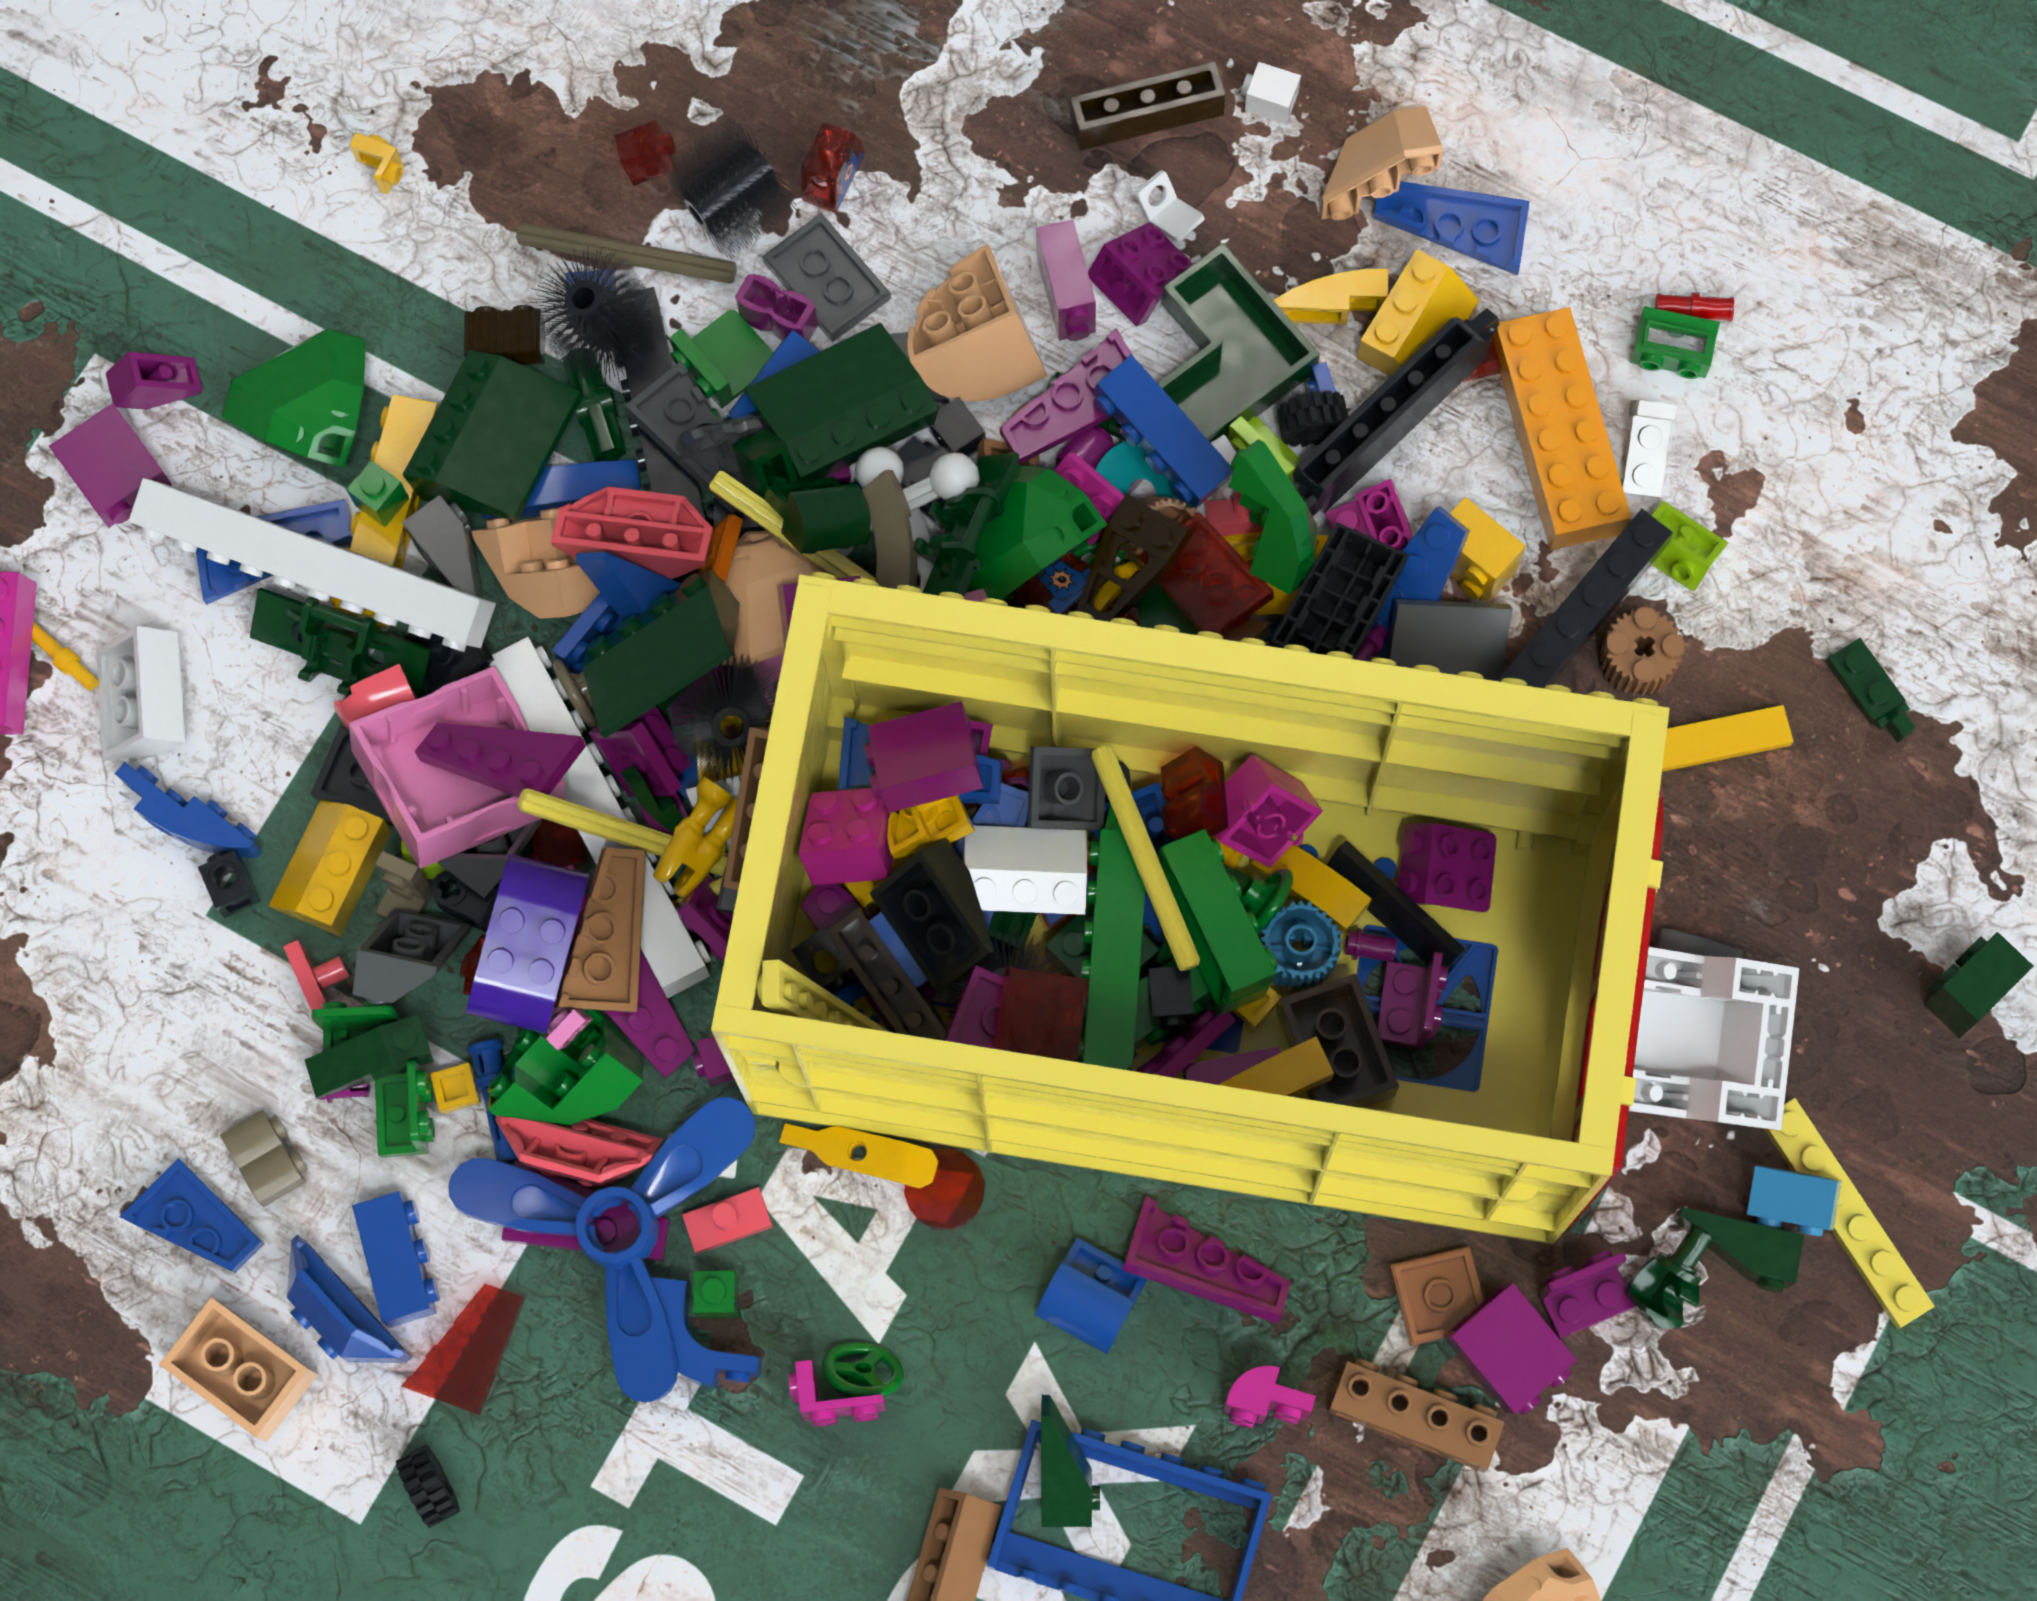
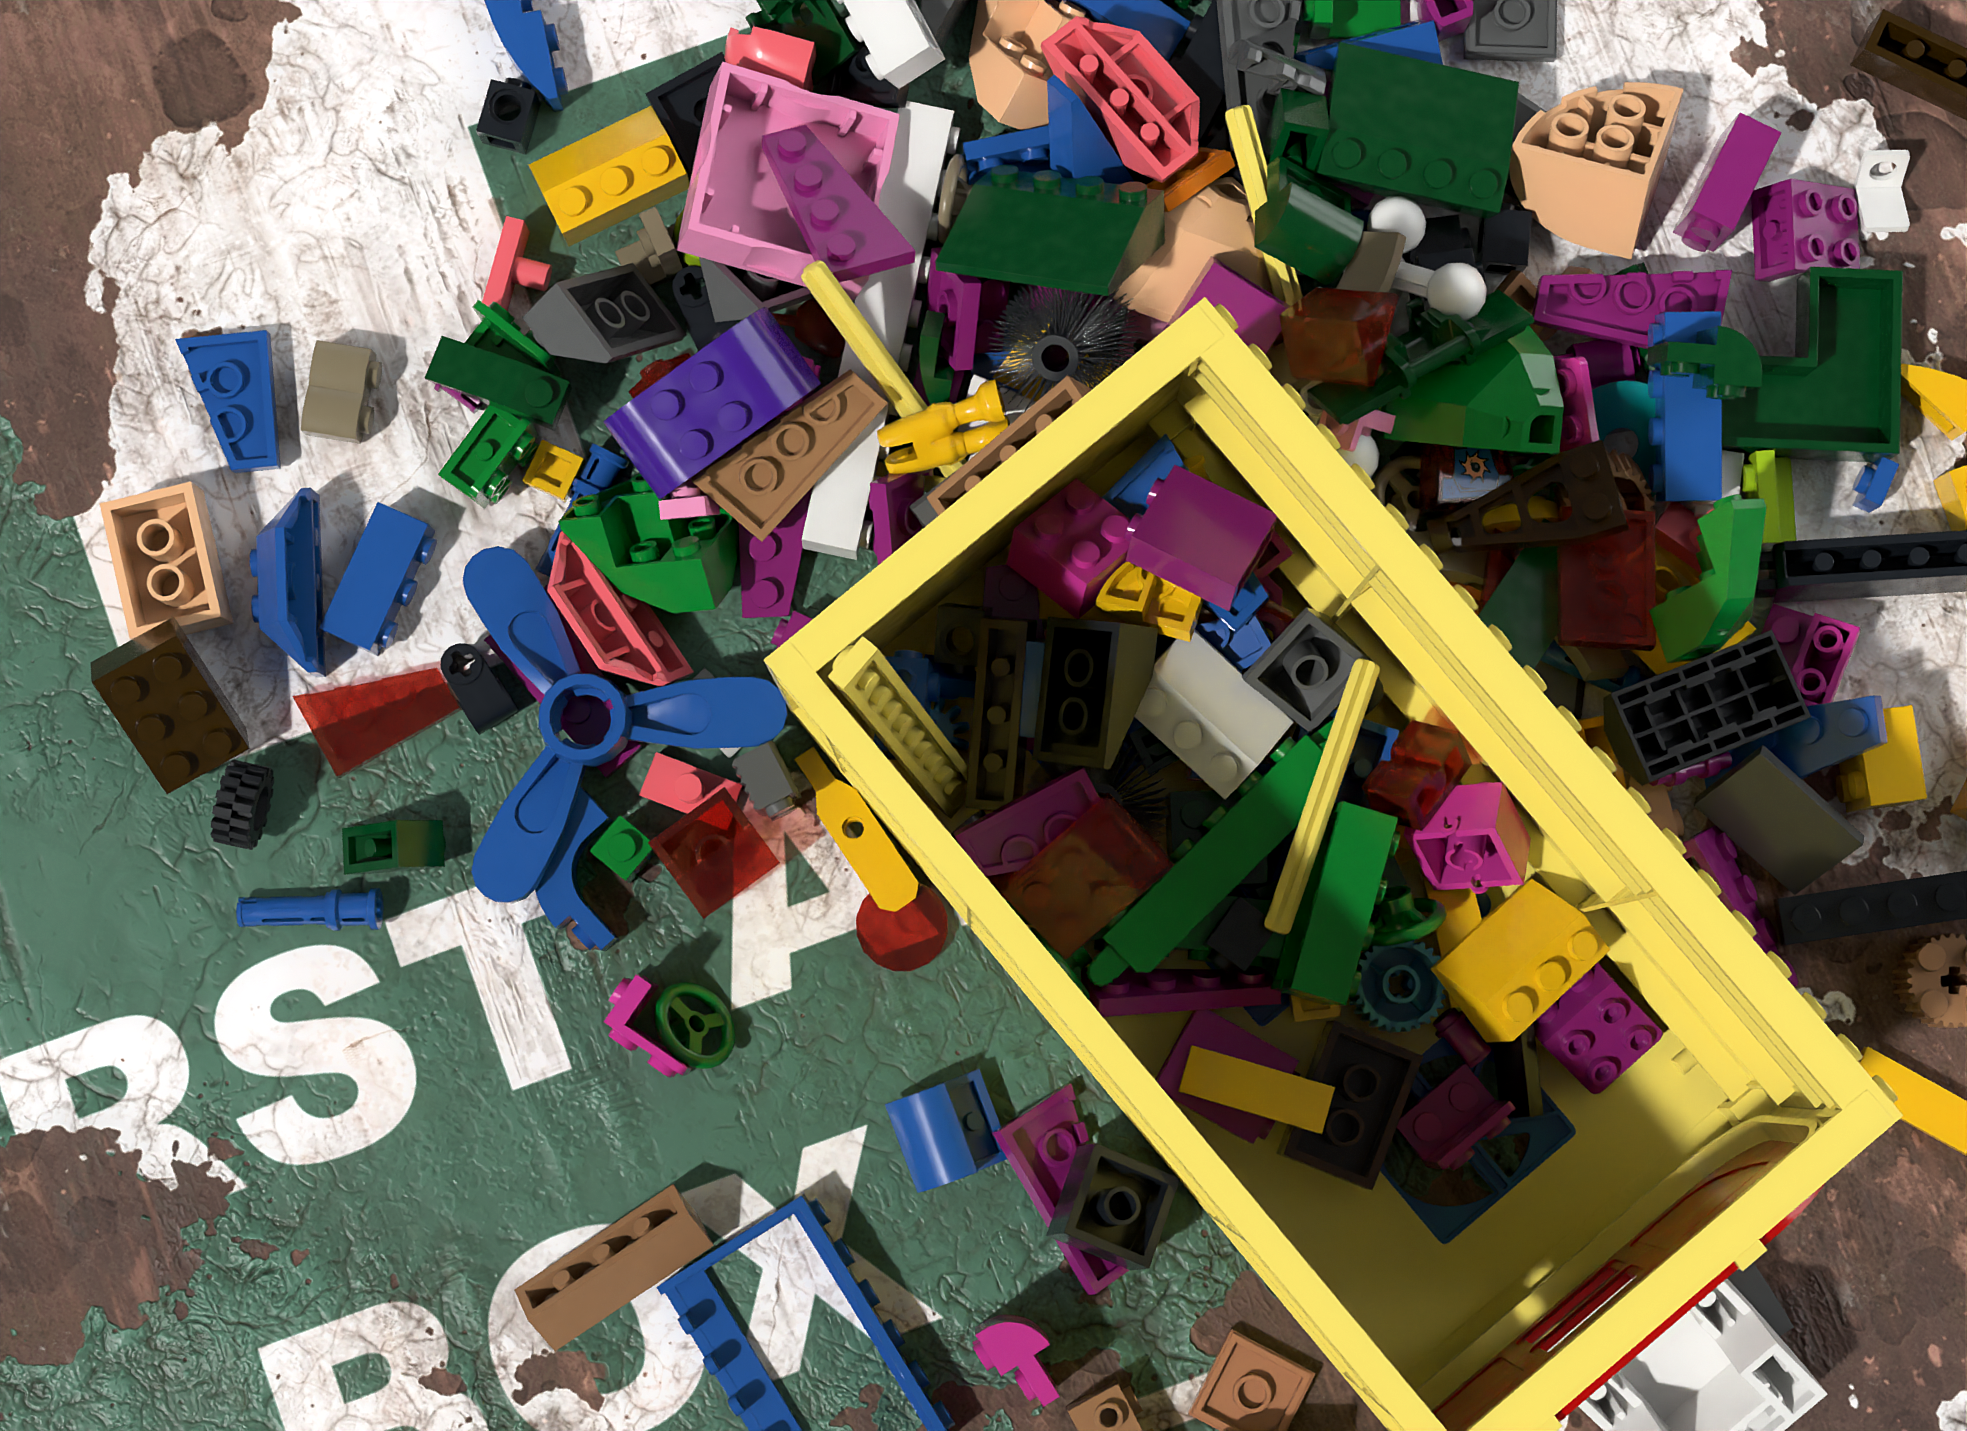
camera: 35 degrees right, 10 degrees up
dark green slope [1041,1395,1100,1527] -> none
black tyre [1276,390,1348,447] -> none
none -> dark brown brick [91,617,250,794]
none -> blue pin [236,888,384,931]
none -> dark green slope [342,820,446,875]
none -> black piece [440,643,519,735]
none -> clear red slope [648,787,780,919]
none -> dark grey brick [732,741,802,821]
none -> black brick [1046,1143,1180,1271]
none -> clear red slope [1279,287,1399,386]
none -> yellow slope [1430,878,1610,1043]
none -> dark green brick [1647,326,1763,400]

